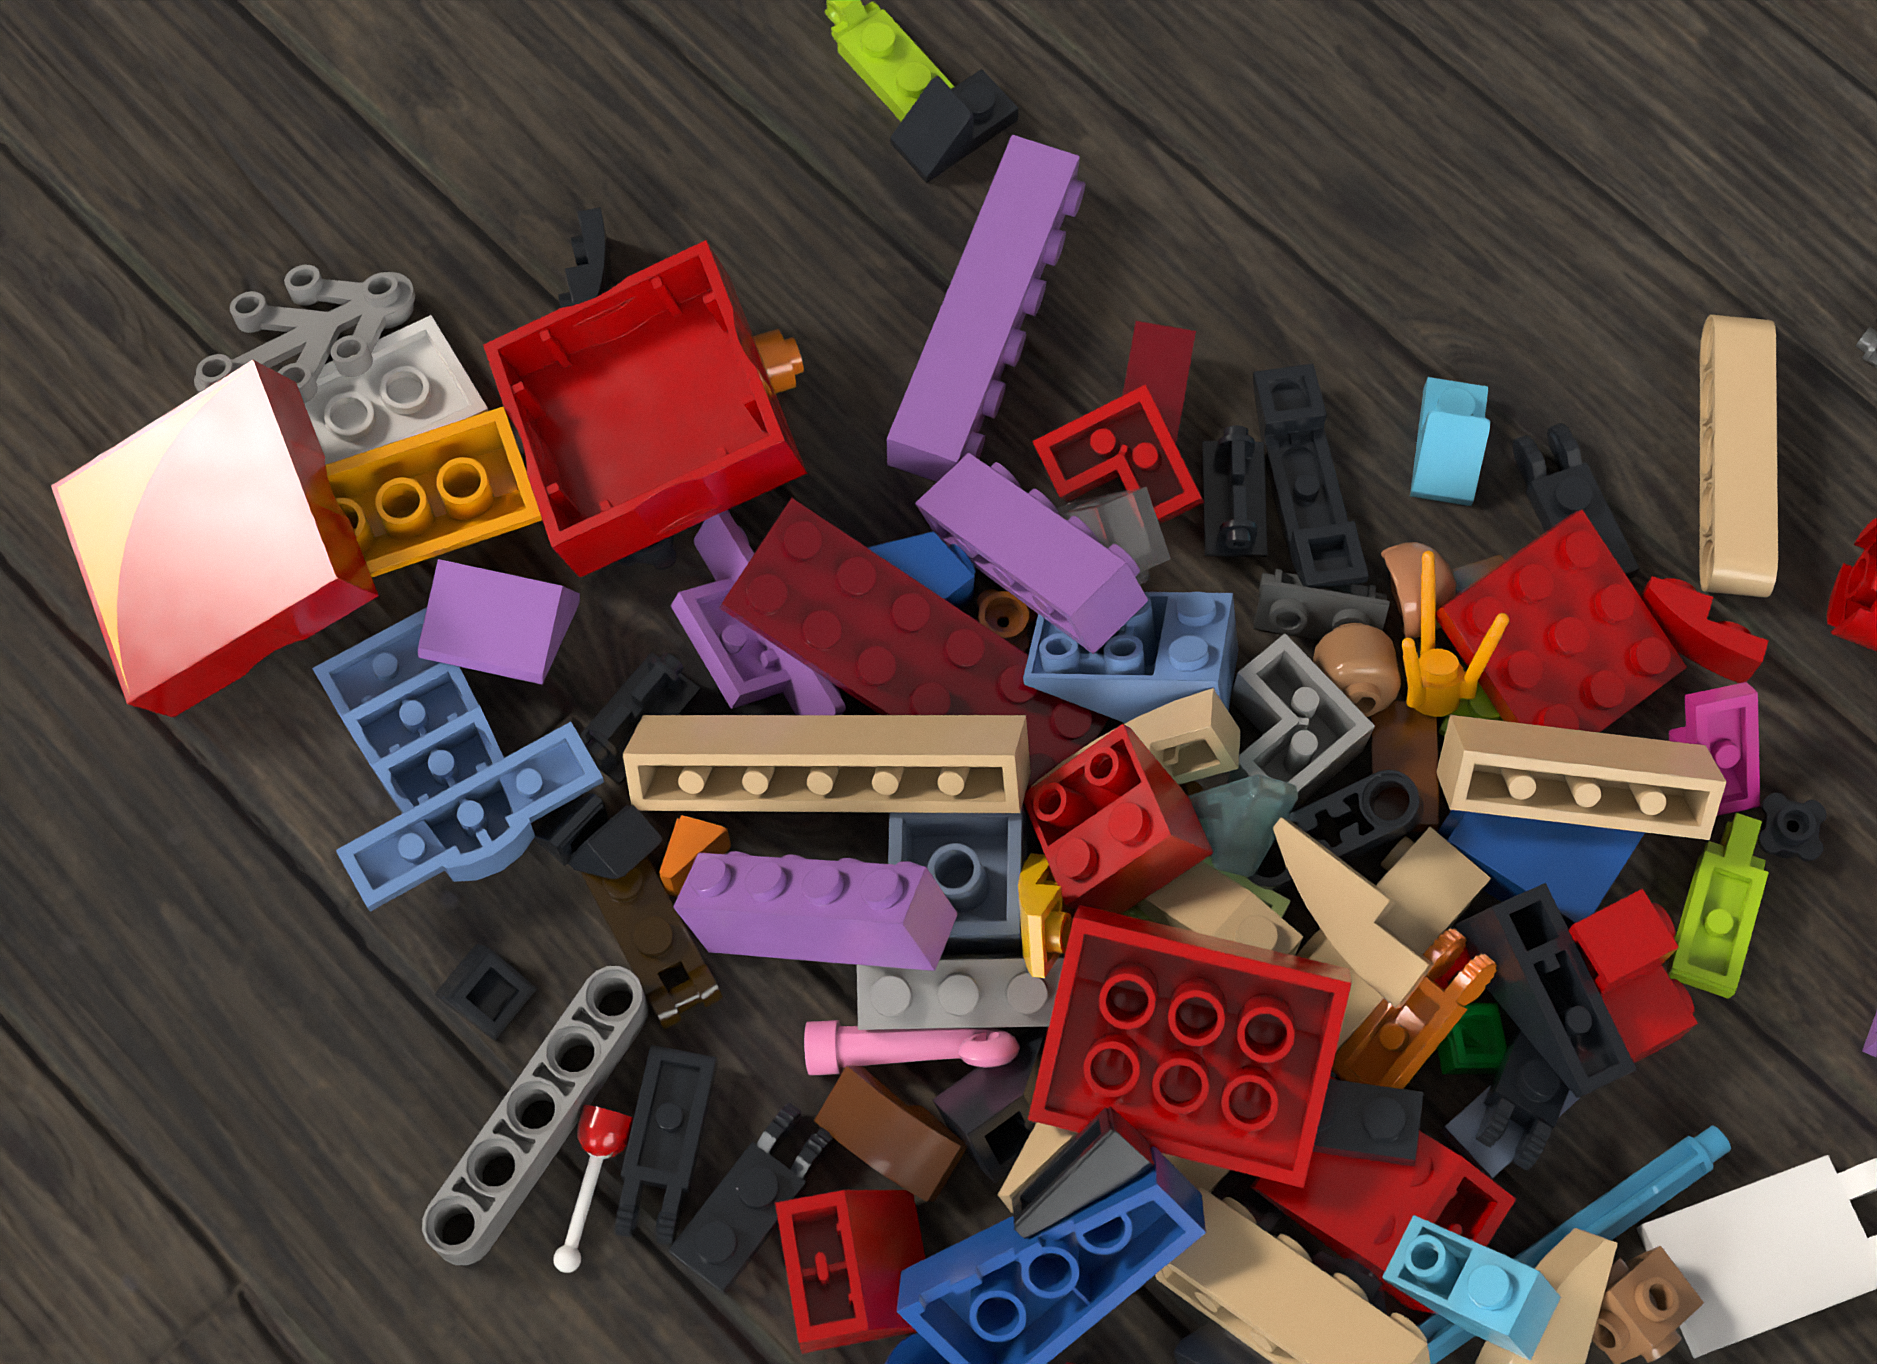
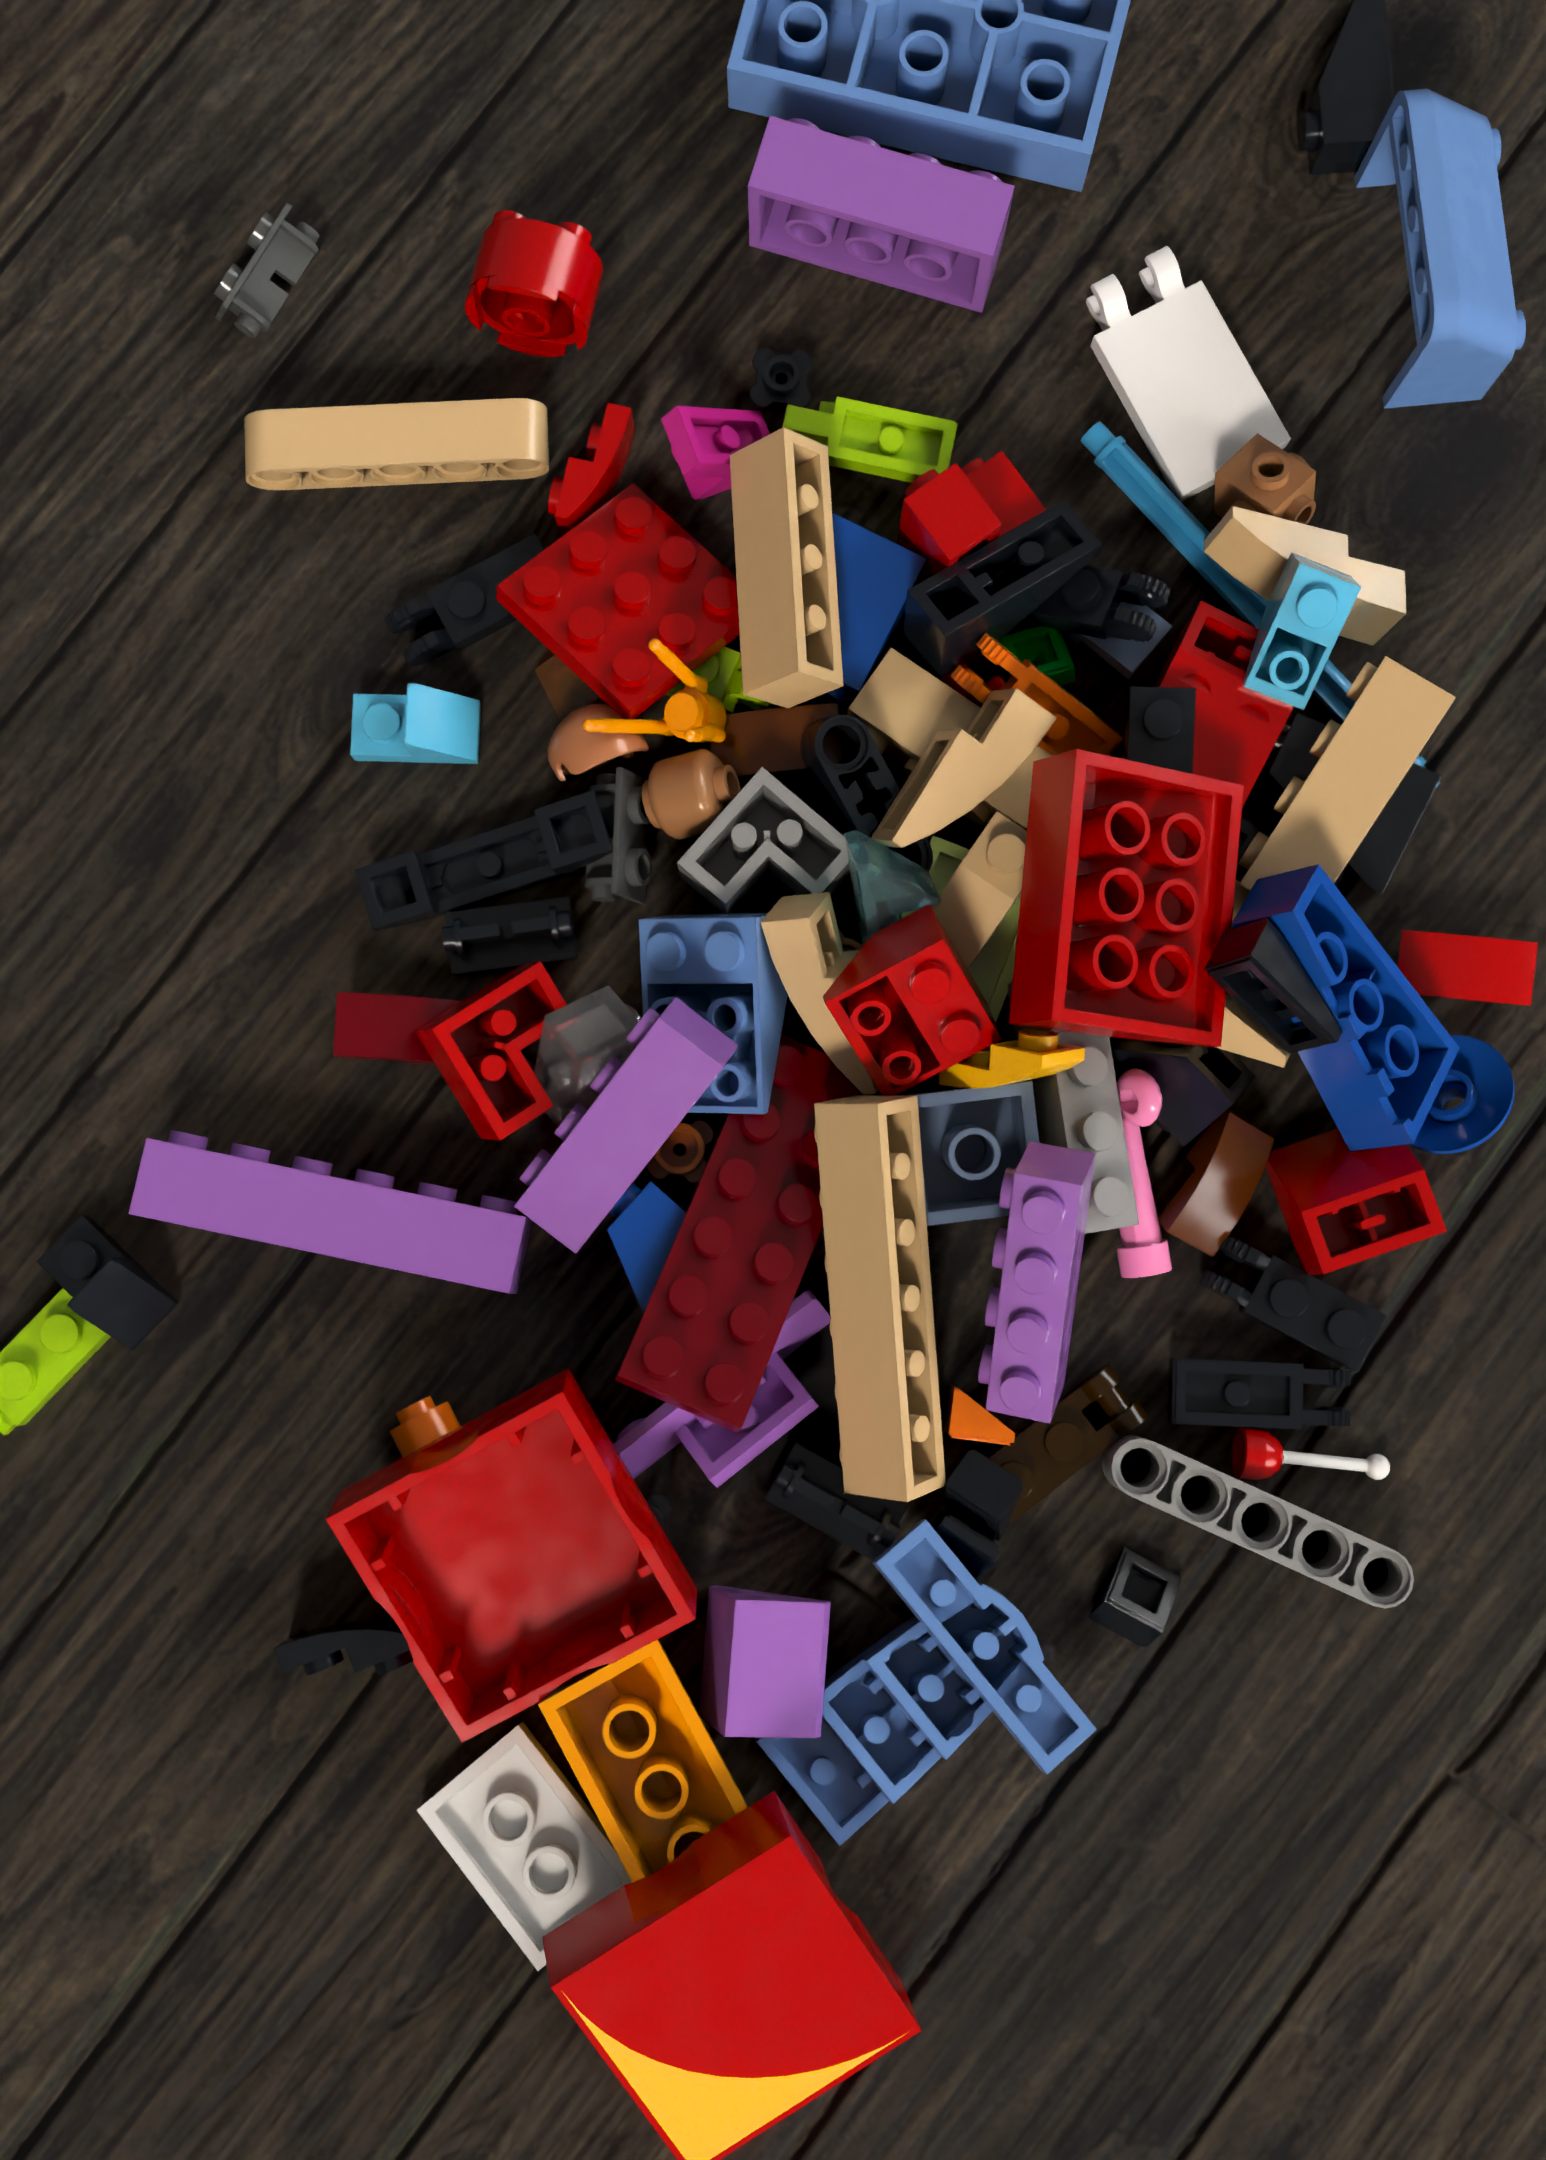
camera: 95 degrees left, 15 degrees up
light grey plant [194,265,415,403] -> none

